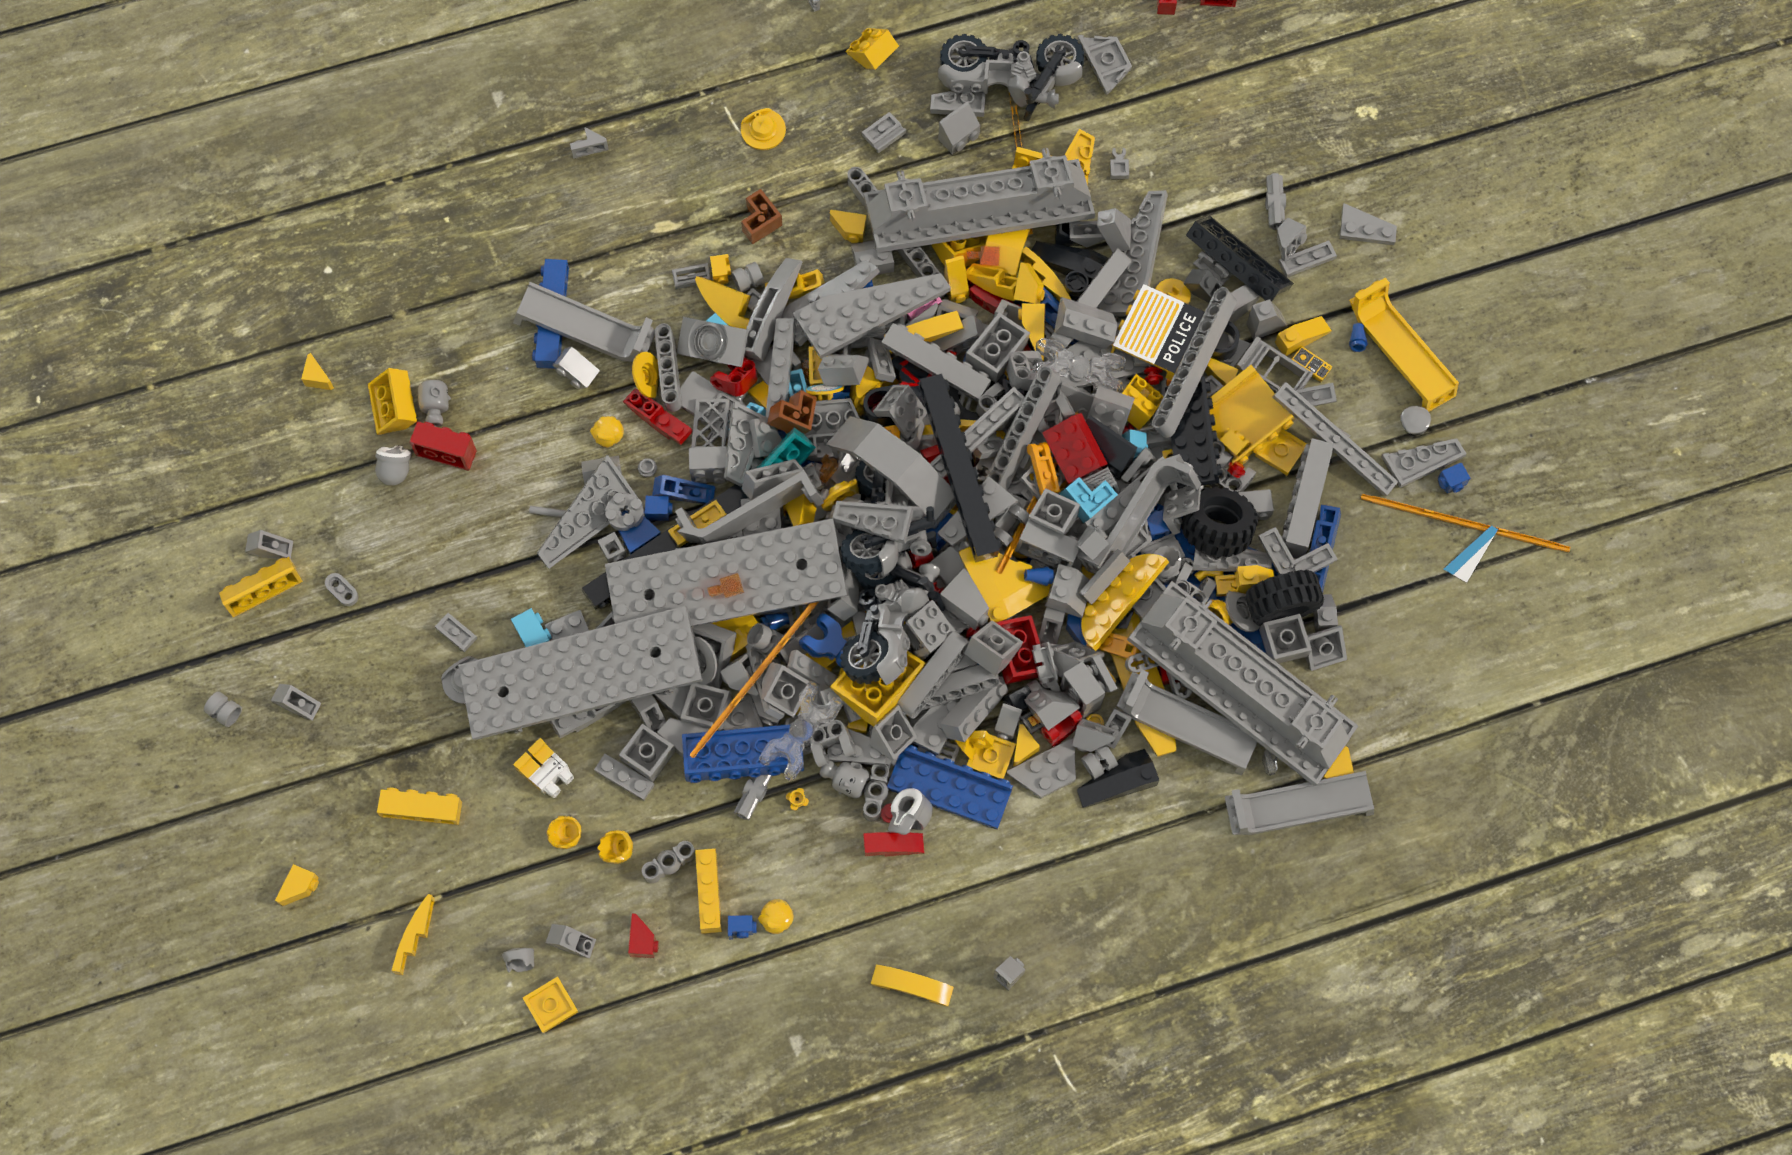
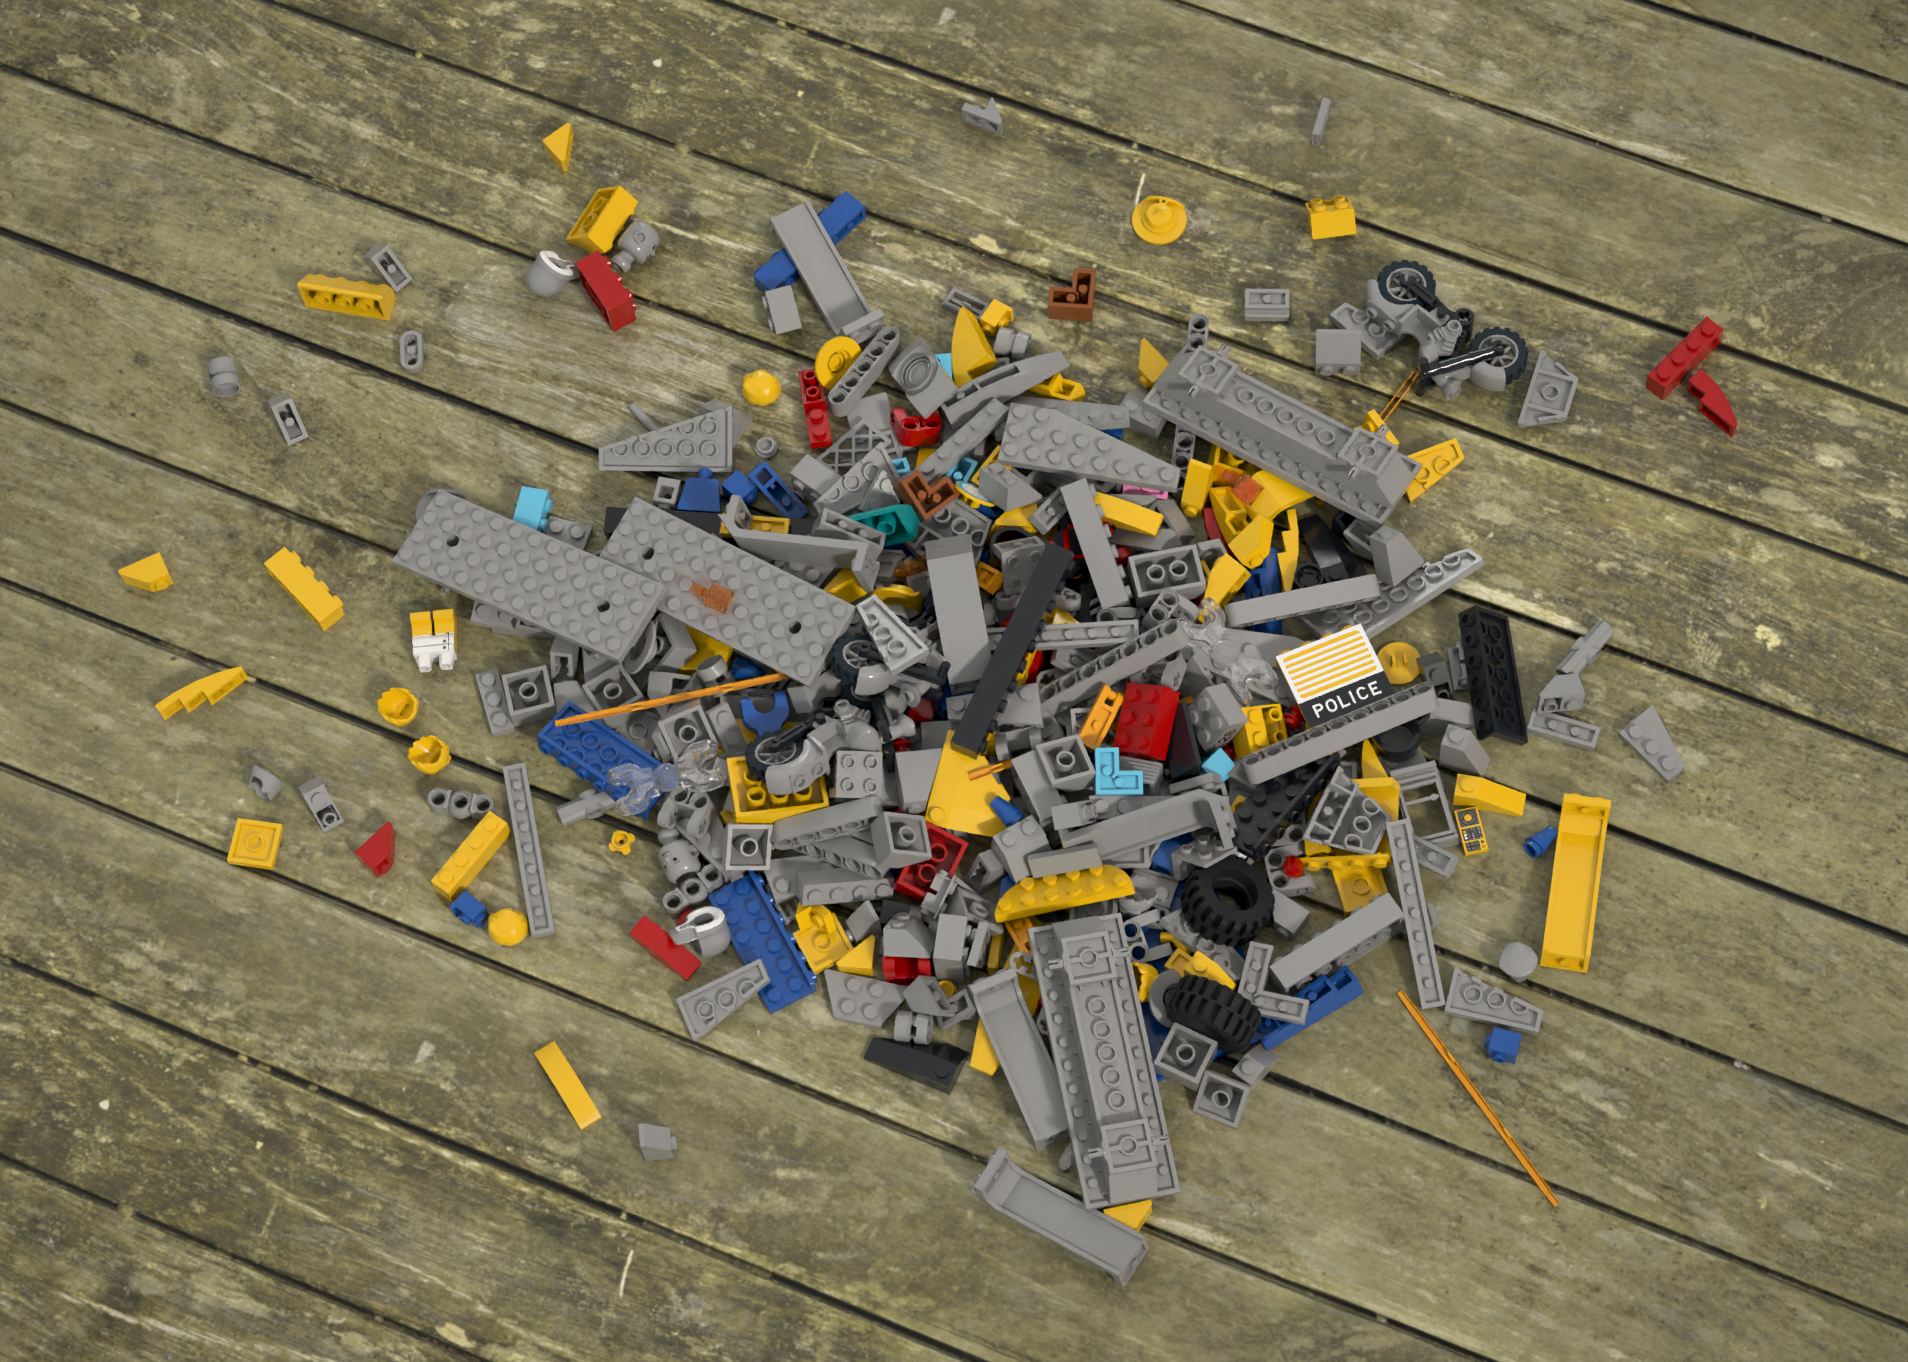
camera: 50 degrees right, 5 degrees down
light grey plate [435,613,477,652] -> none
light grey plate [605,493,644,531] -> none
light grey slope [1054,297,1117,349] -> none
light grey plate [1110,148,1129,179] -> none
dark azure sticker [1444,526,1498,583] -> none
none -> light grey plate [503,762,556,939]
none -> light grey wing [676,959,771,1042]
none -> light grey wedge [1302,766,1392,855]

